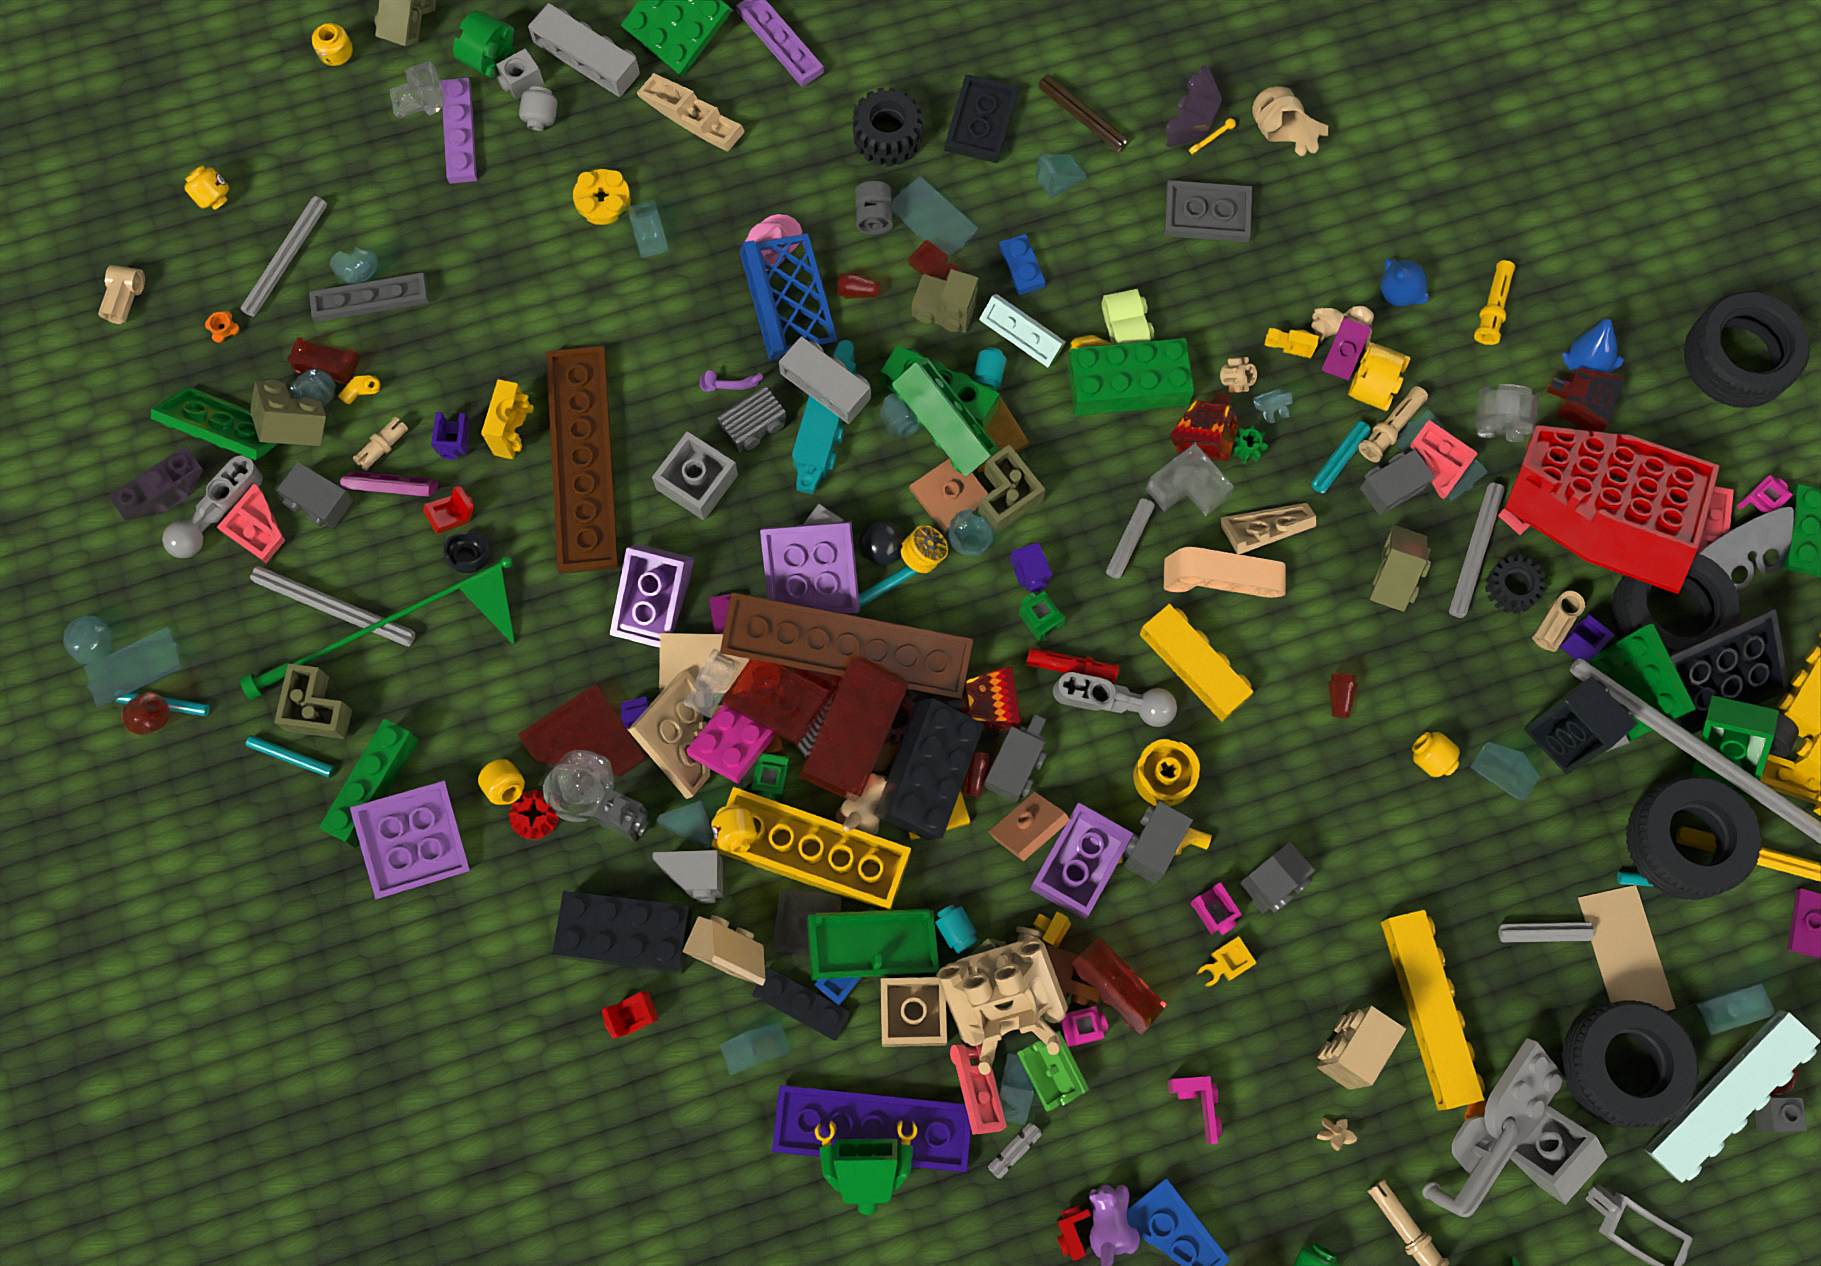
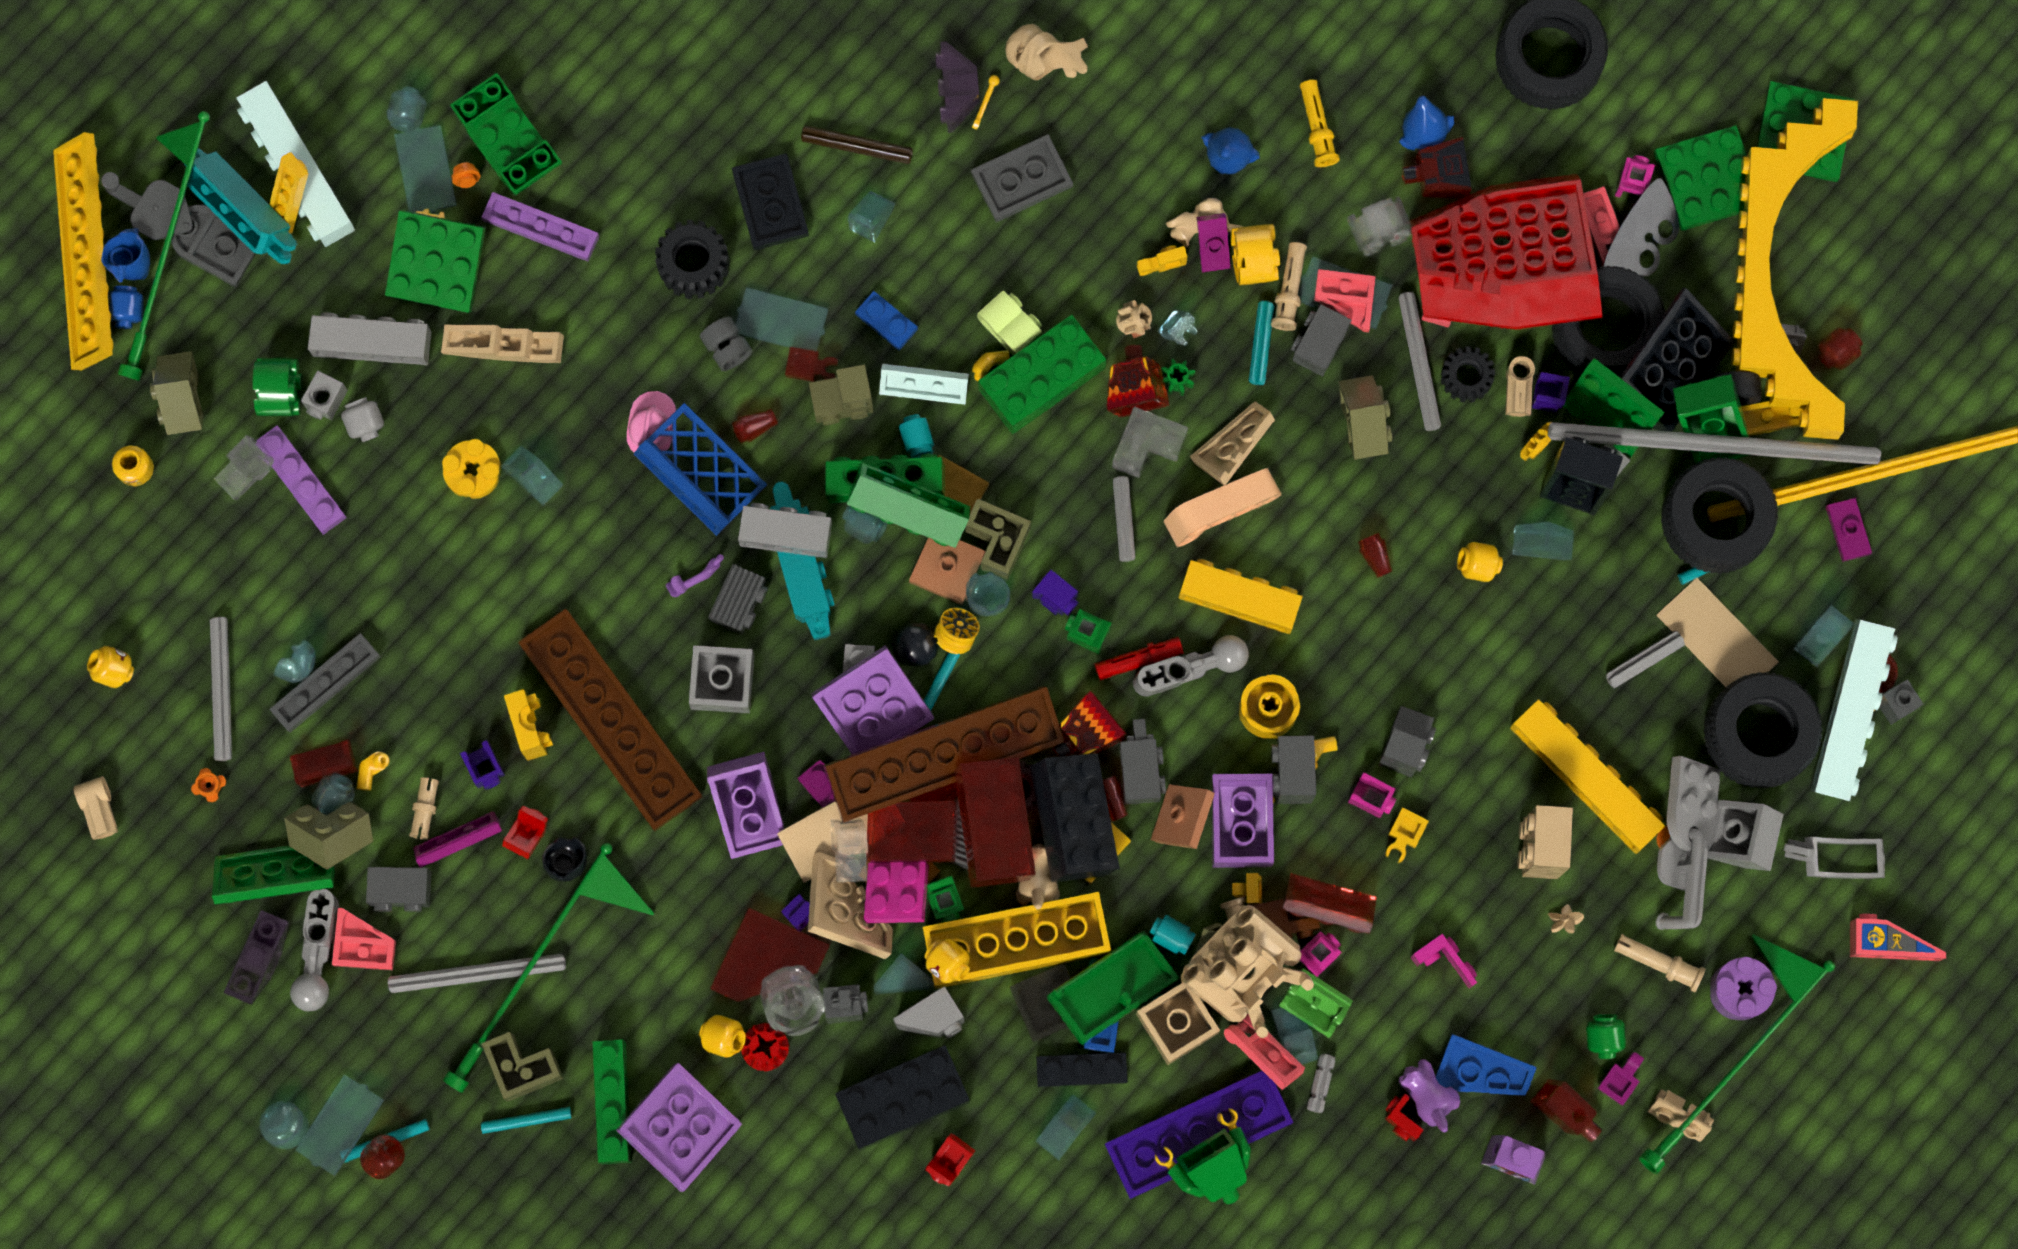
camera: 30 degrees left, 5 degrees up
tan slope [682,915,765,986] -> none
none -> yellow gear [1520,422,1552,461]

